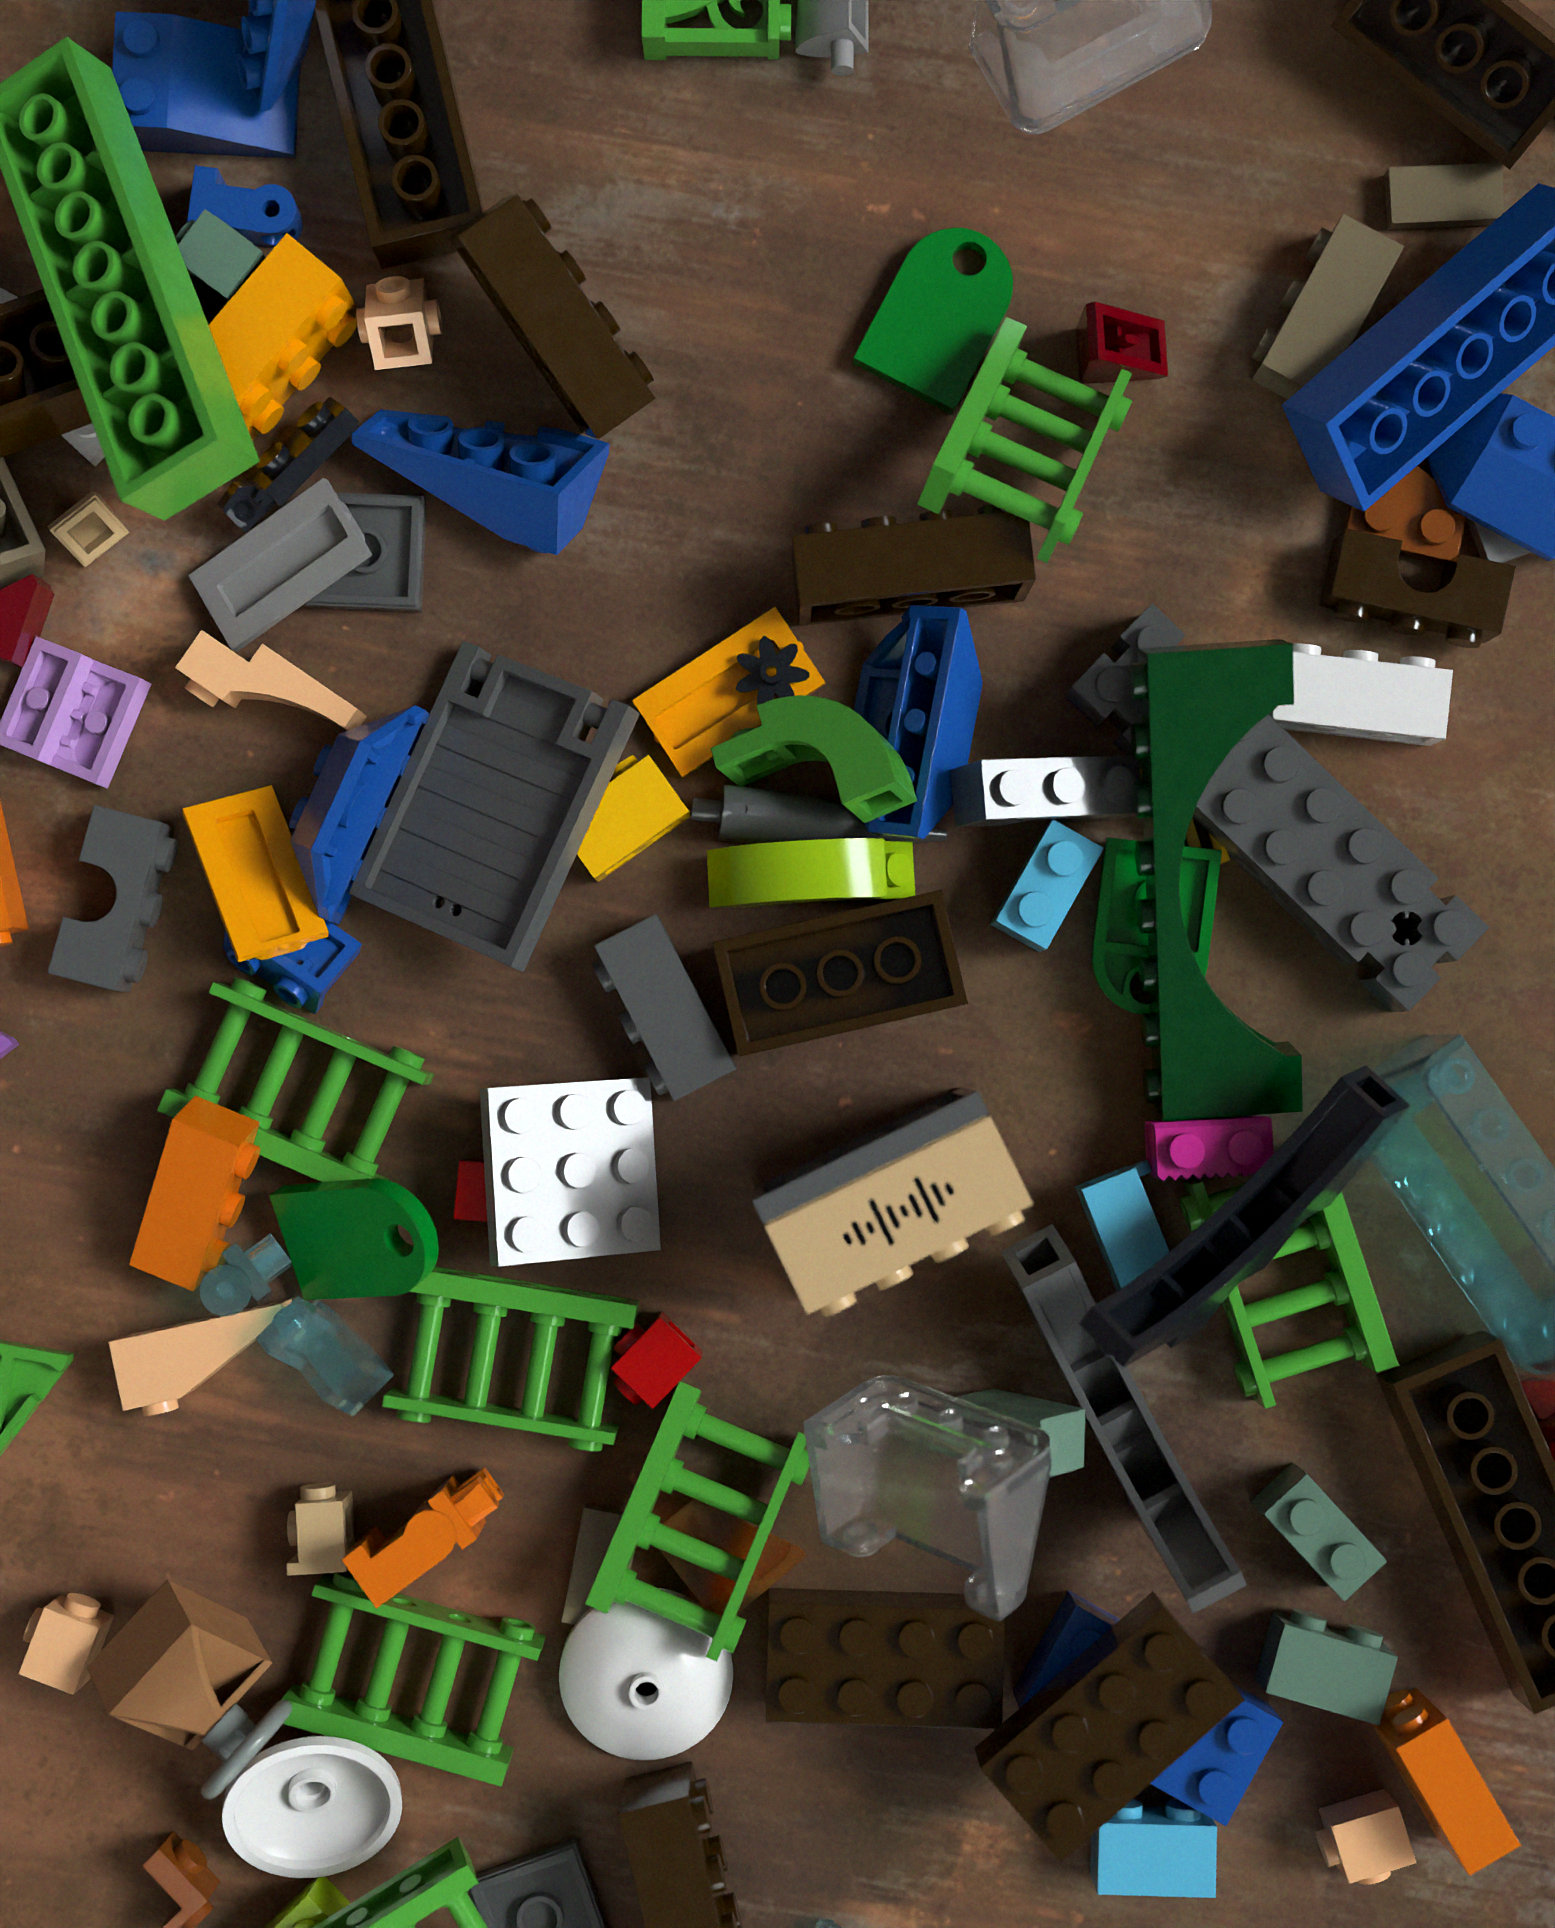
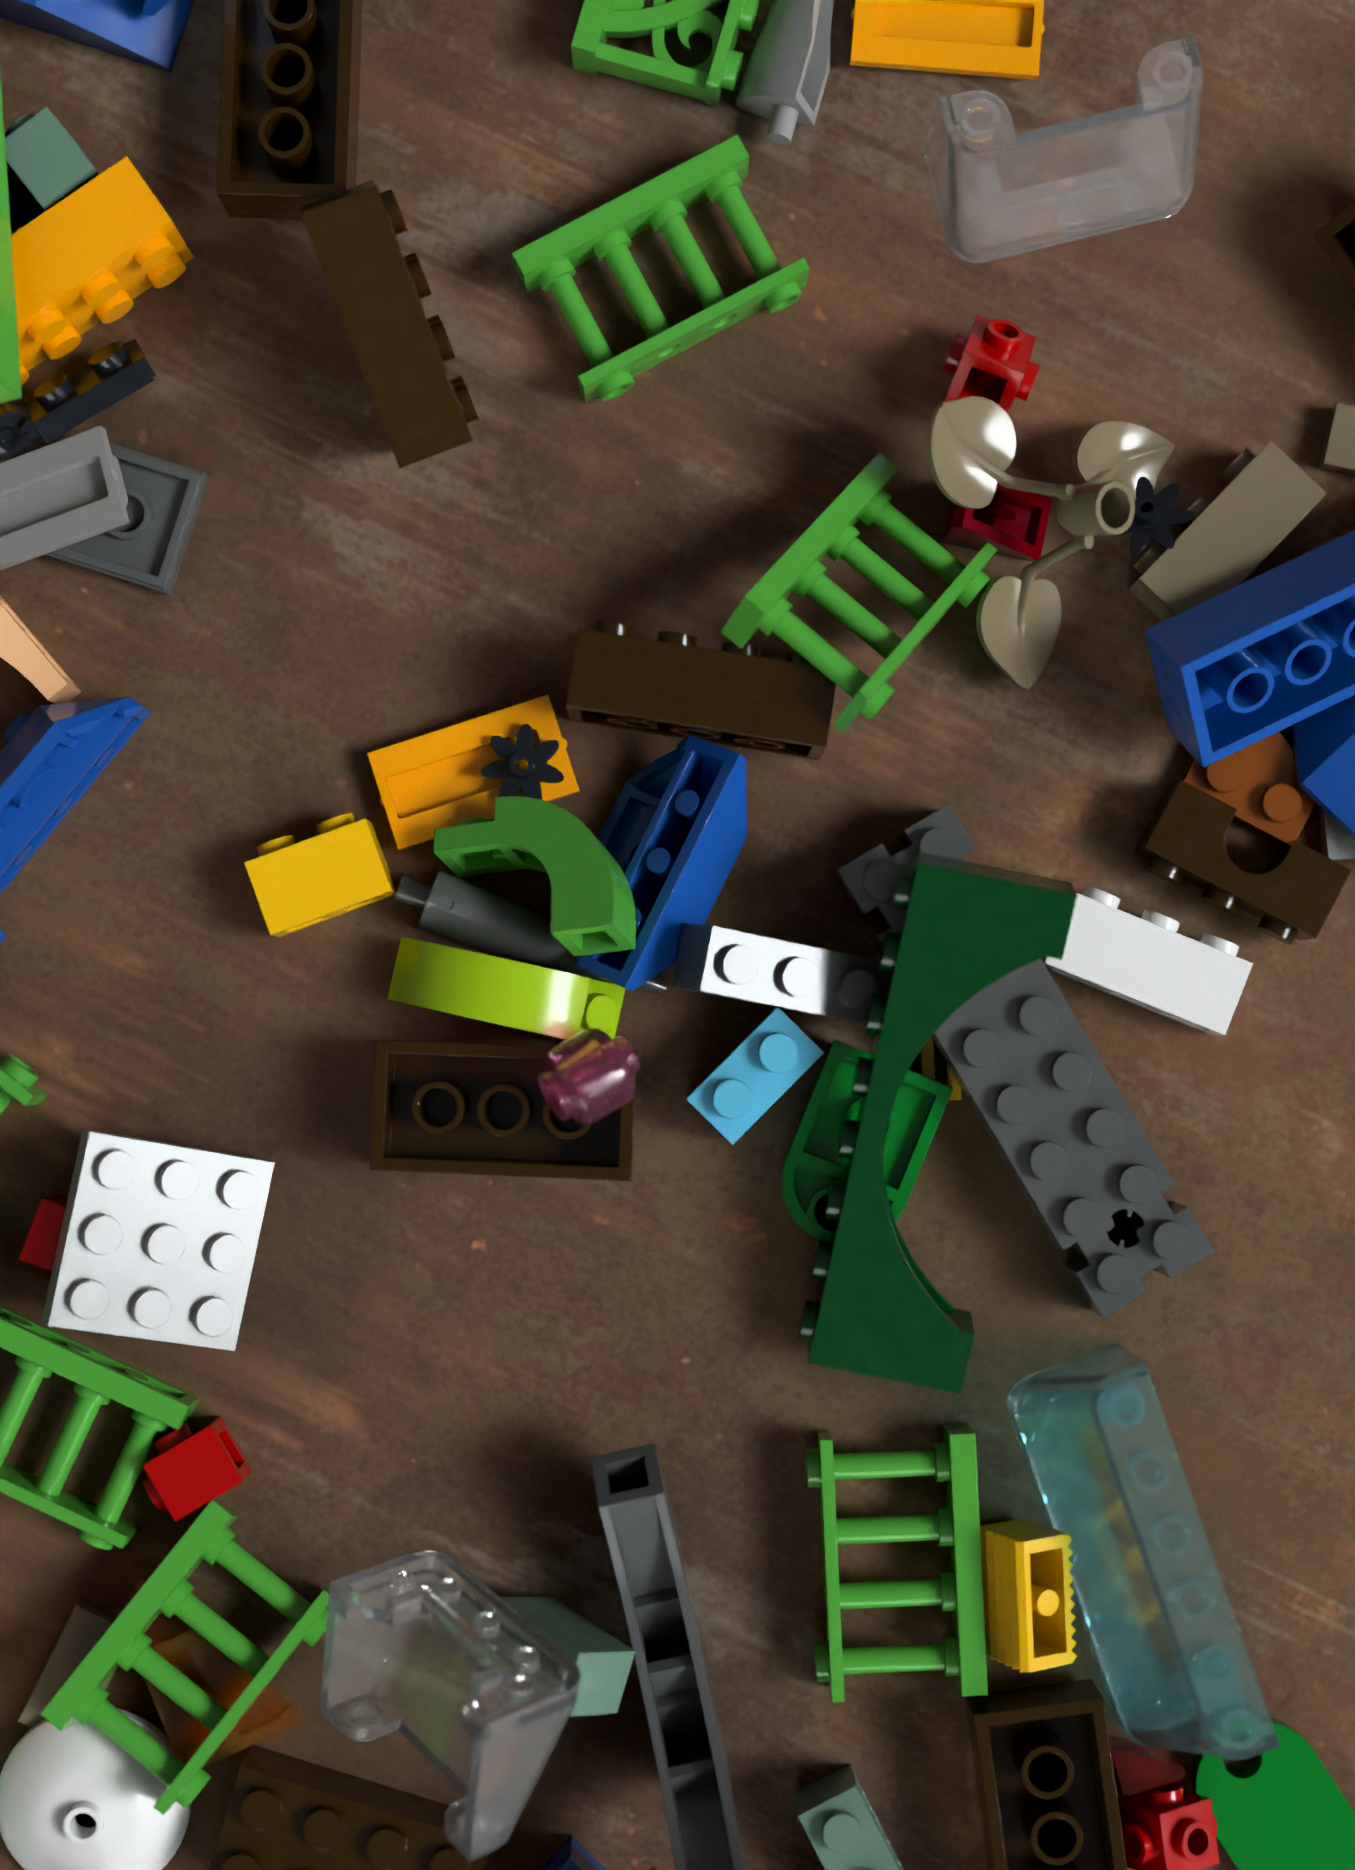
camera: 10 degrees right, 0 degrees up
blue leg [187,165,303,248] -> none
dark grey door [348,640,640,972] -> none
blue wedge [352,409,609,555] -> none
light nougat brick [356,276,442,370] -> none
dark grey brick [591,914,737,1101] -> none
tan piece [752,1088,1033,1317] -> none
green tile [853,228,1013,415] -> none
medium azure brick [1074,1160,1169,1291] -> none
black arch [1079,1065,1411,1368] -> none
dark pink brick [1145,1116,1274,1181] -> none
none -> bright green fence [512,134,810,402]
none -> clear pink head [537,1027,640,1126]
none -> dark tan plant [926,396,1175,689]
none -> red brick [943,315,1040,414]
none -> yellow brick [980,1518,1077,1673]
none -> black plant [1112,476,1192,555]

